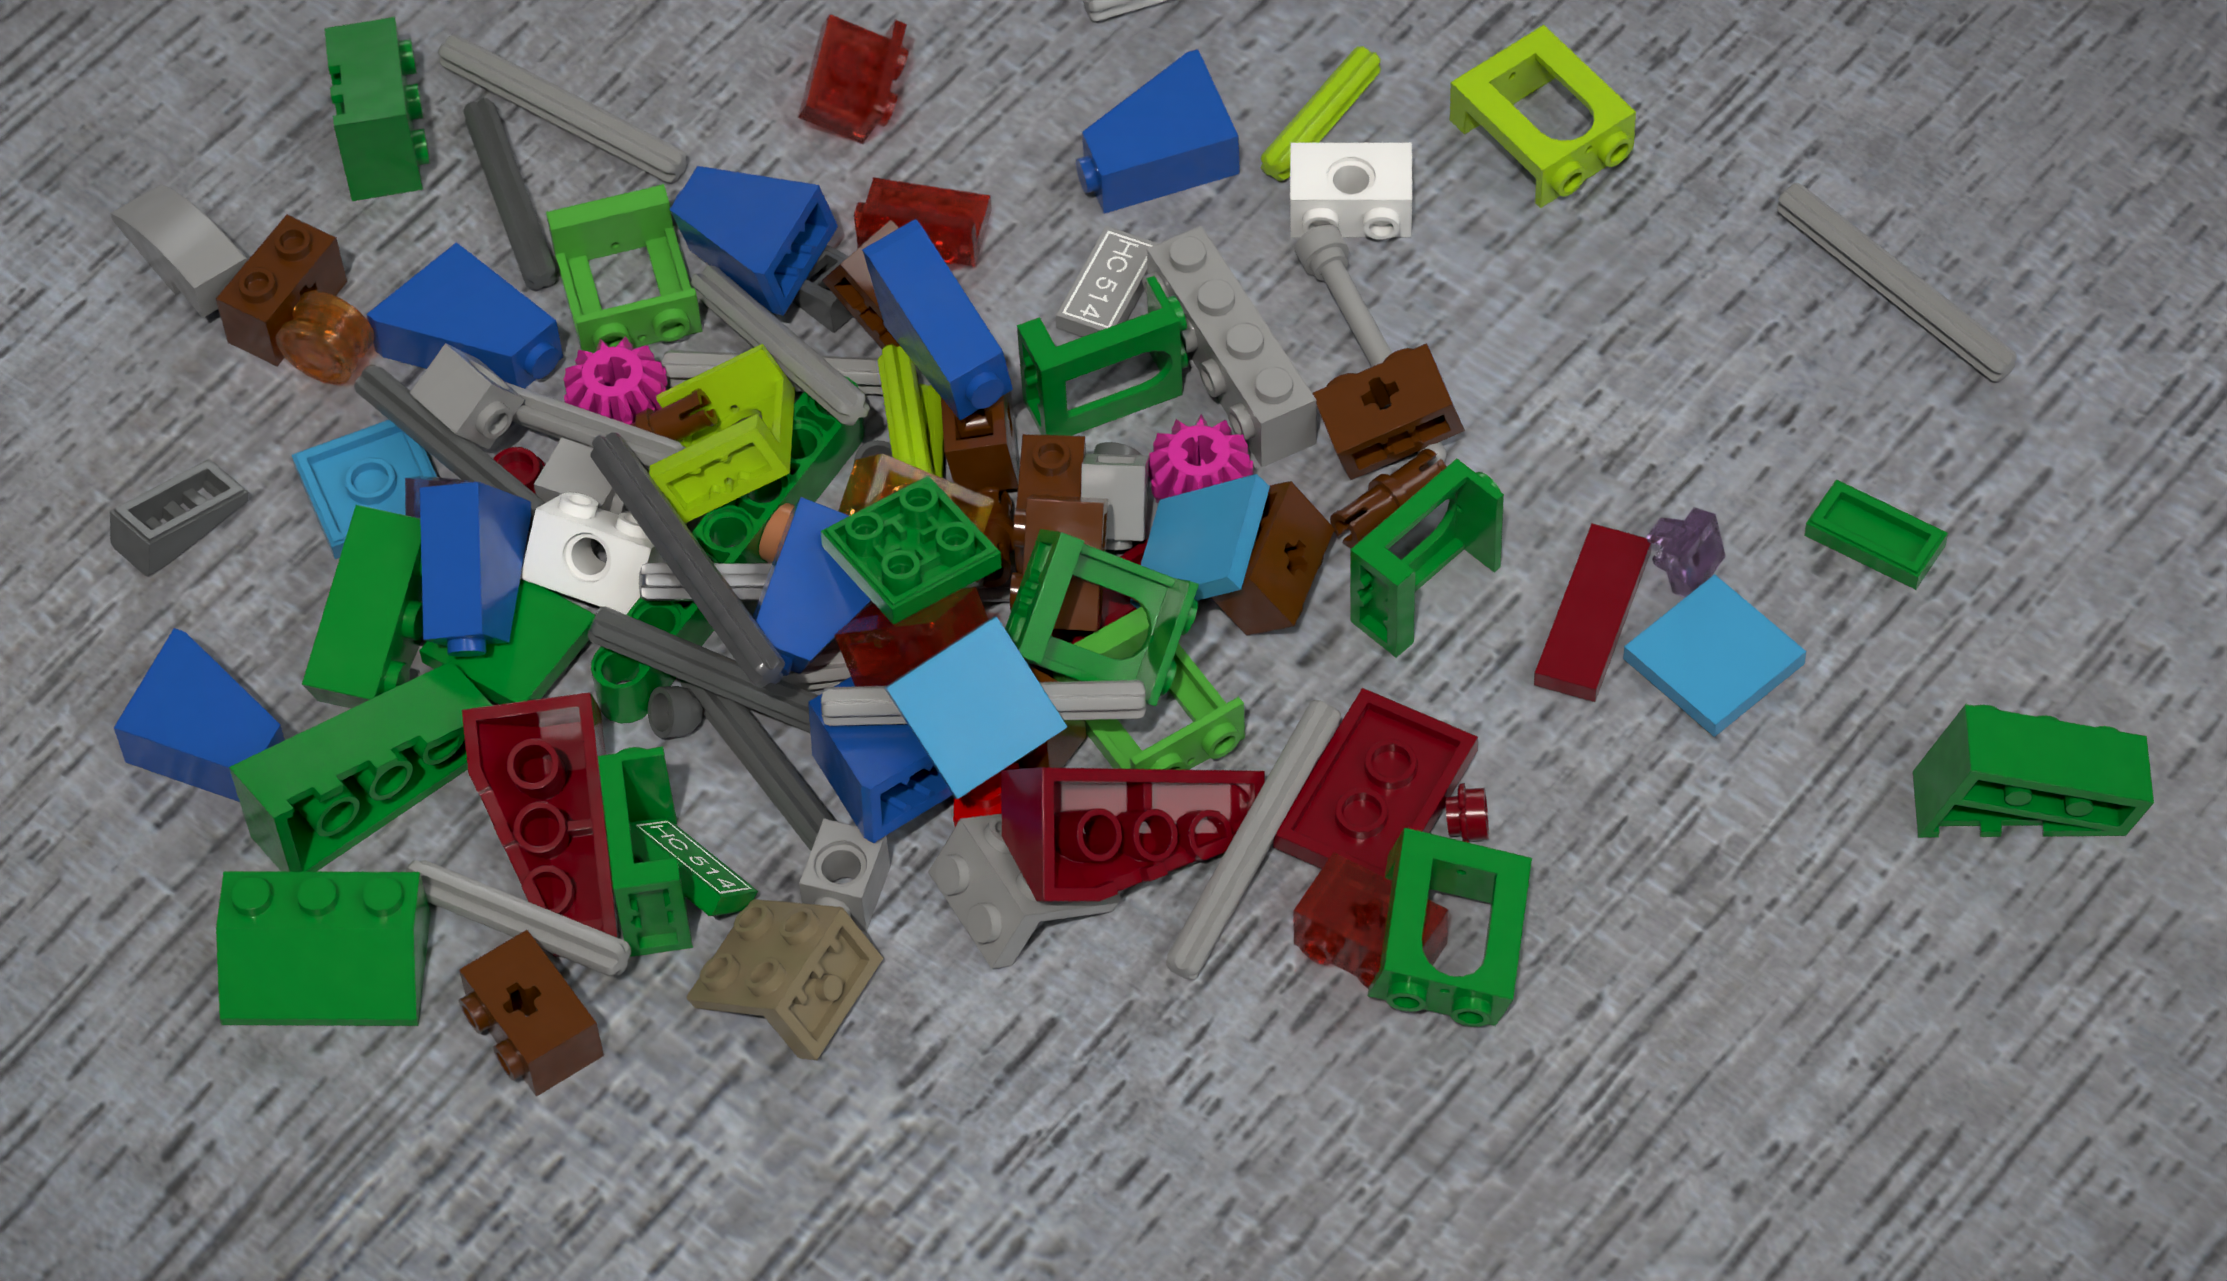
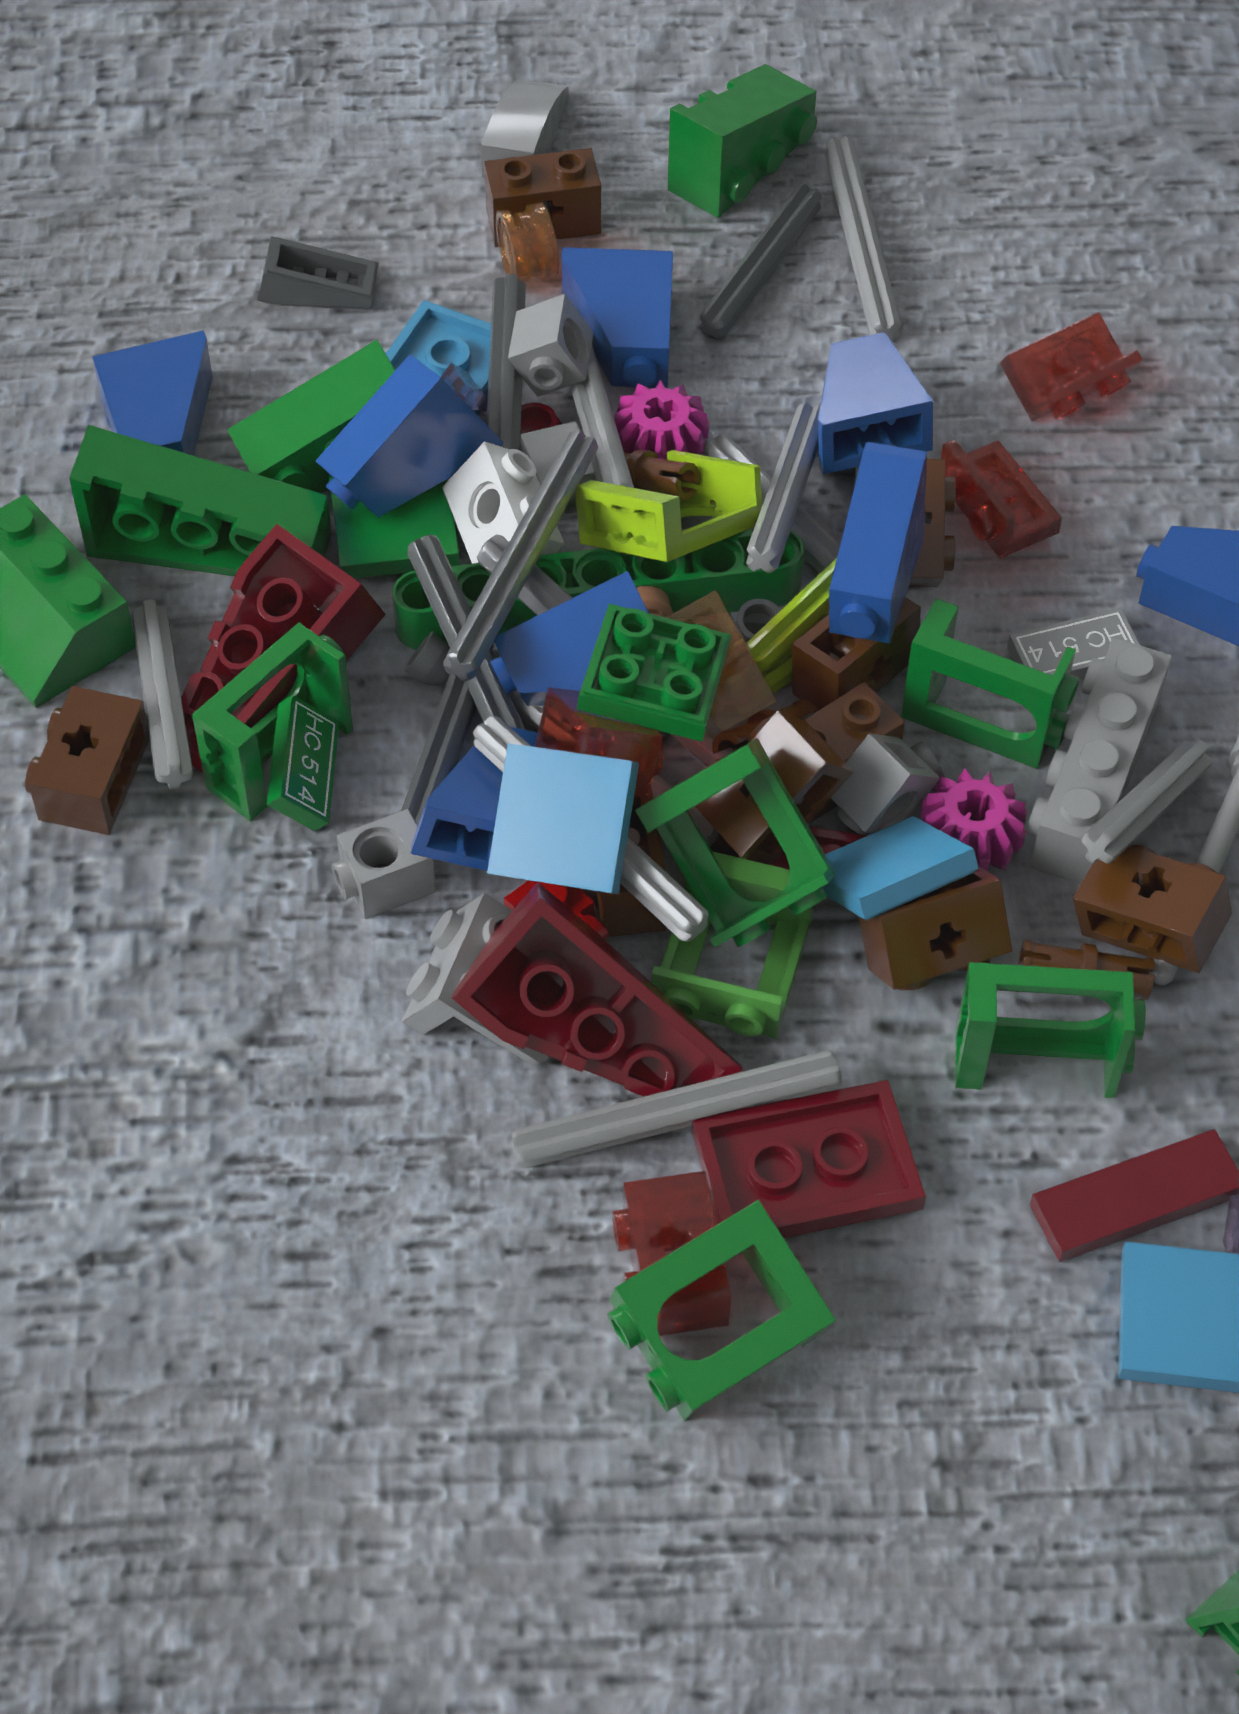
camera: 45 degrees right, 0 degrees up
bright green panel [546,184,702,353] -> none
dark tan bracket [687,899,883,1060] -> none
dark red plate [1446,783,1489,843] -> none
none -> light grey axle [1081,740,1212,864]

